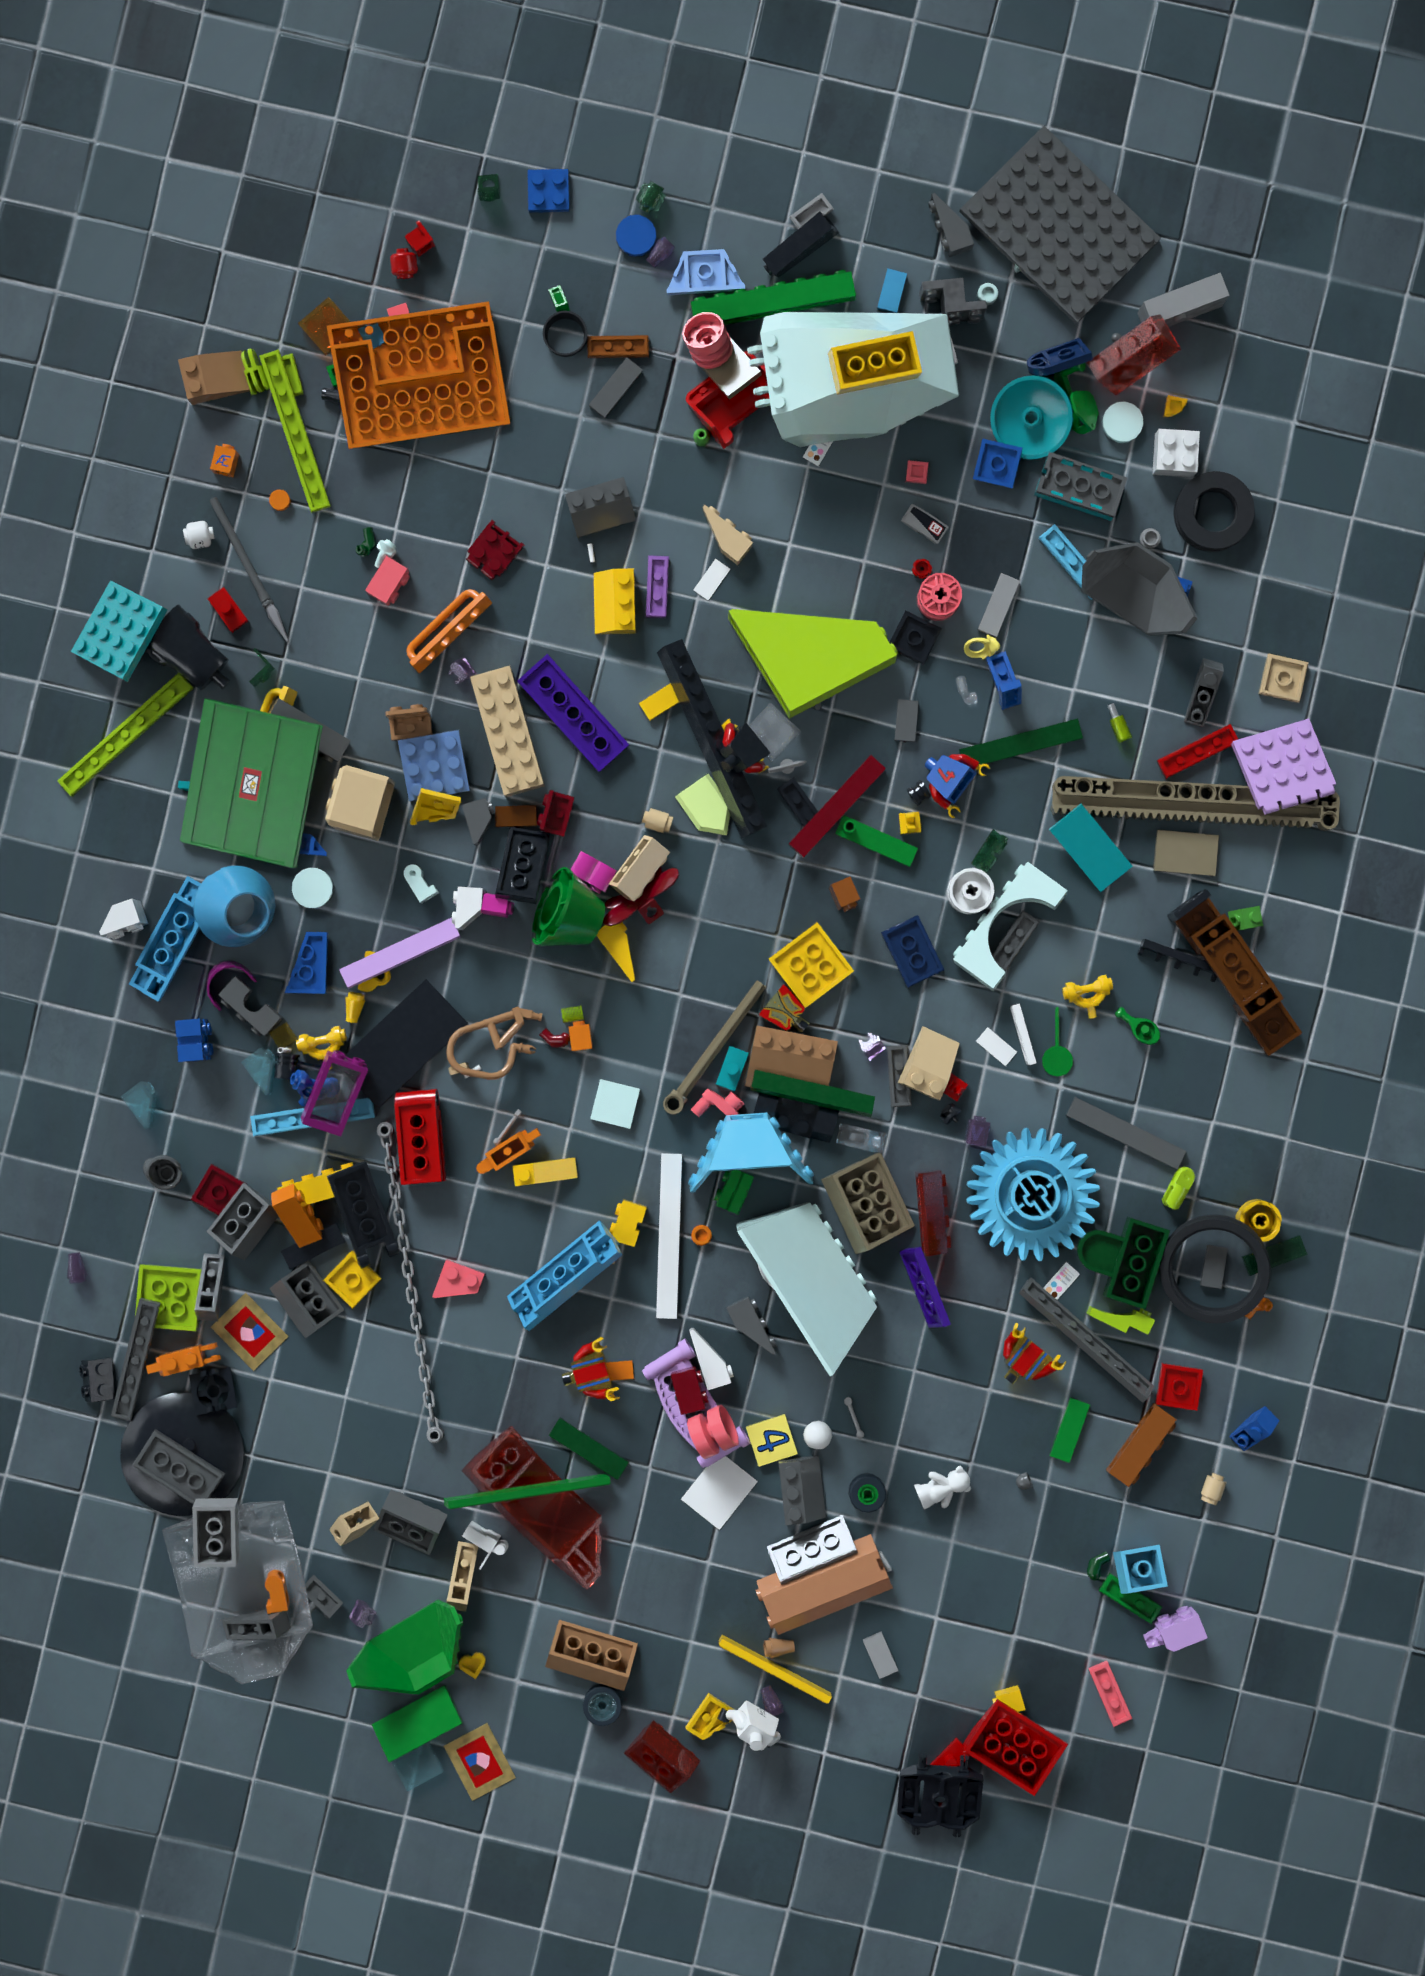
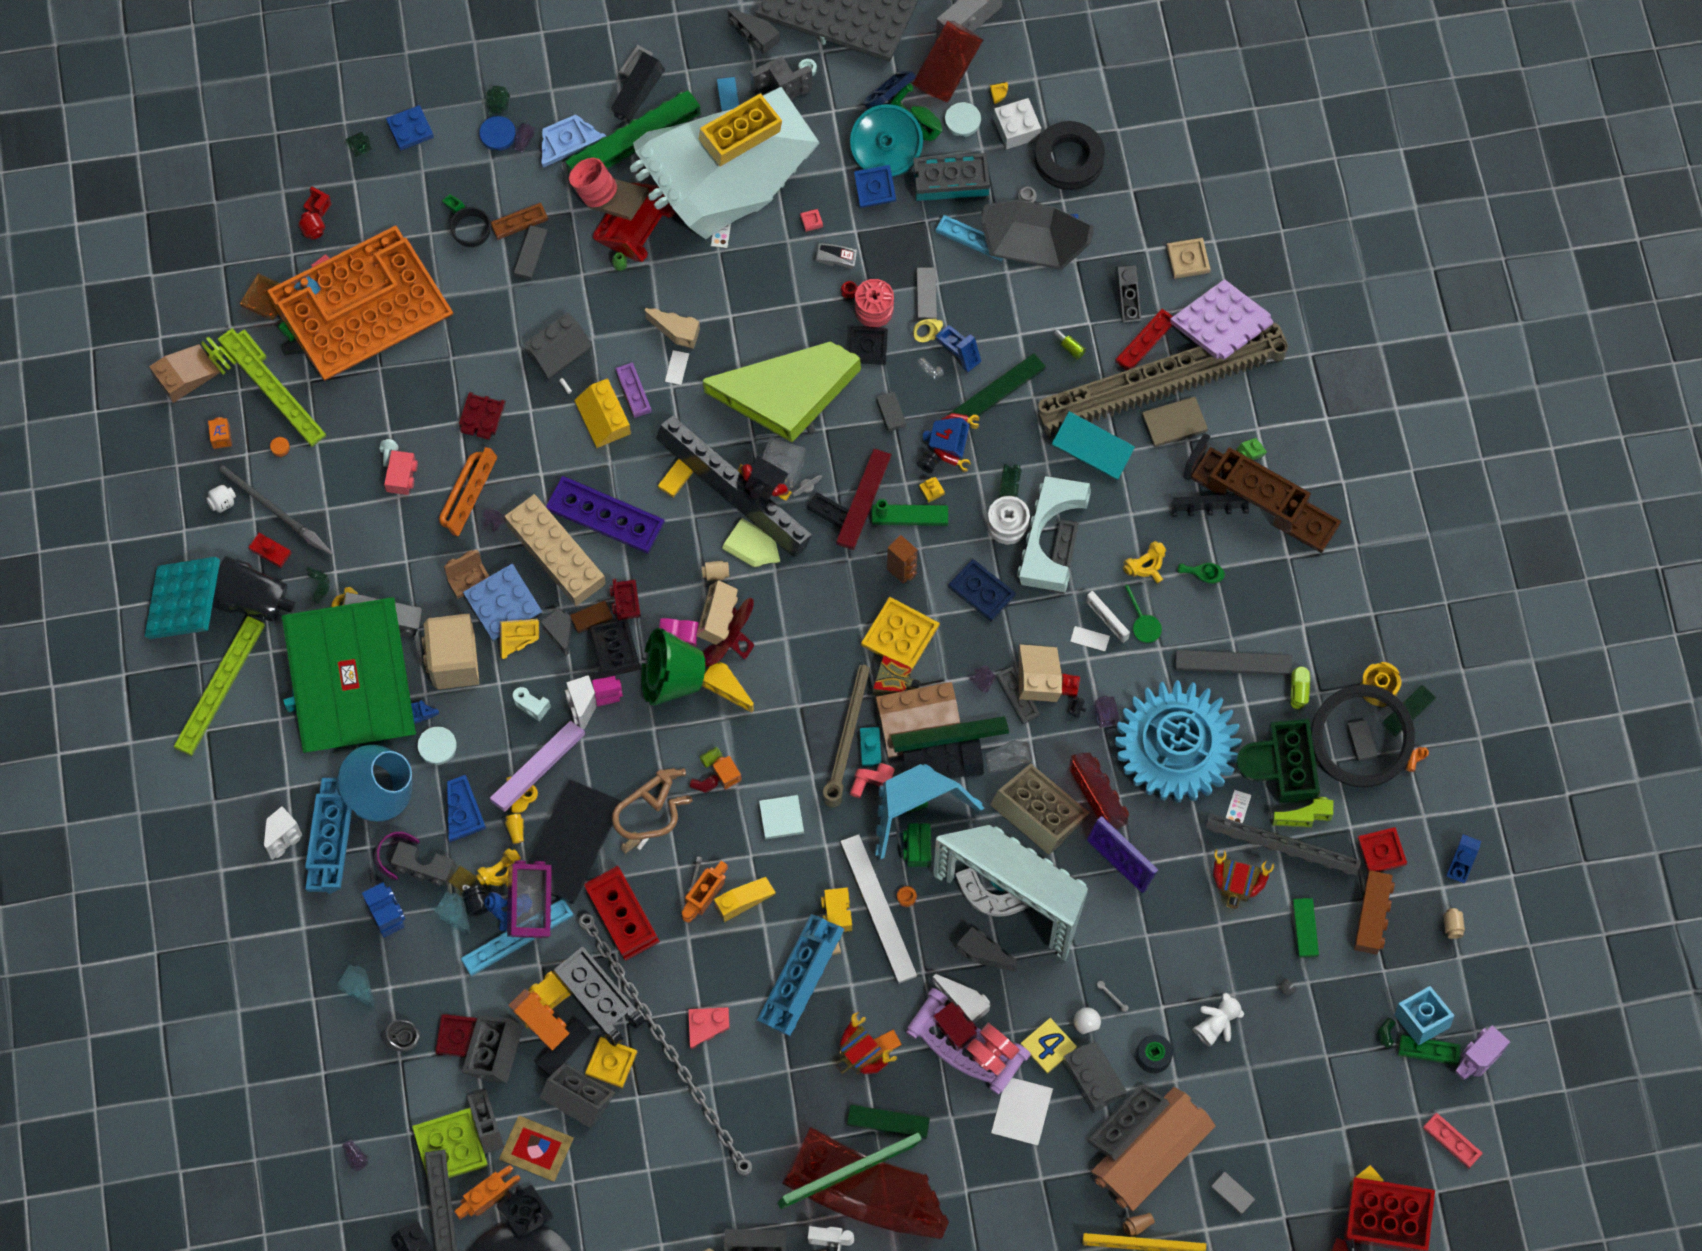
camera: 25 degrees left, 20 degrees down
dark green arm [356,527,376,557] -> none

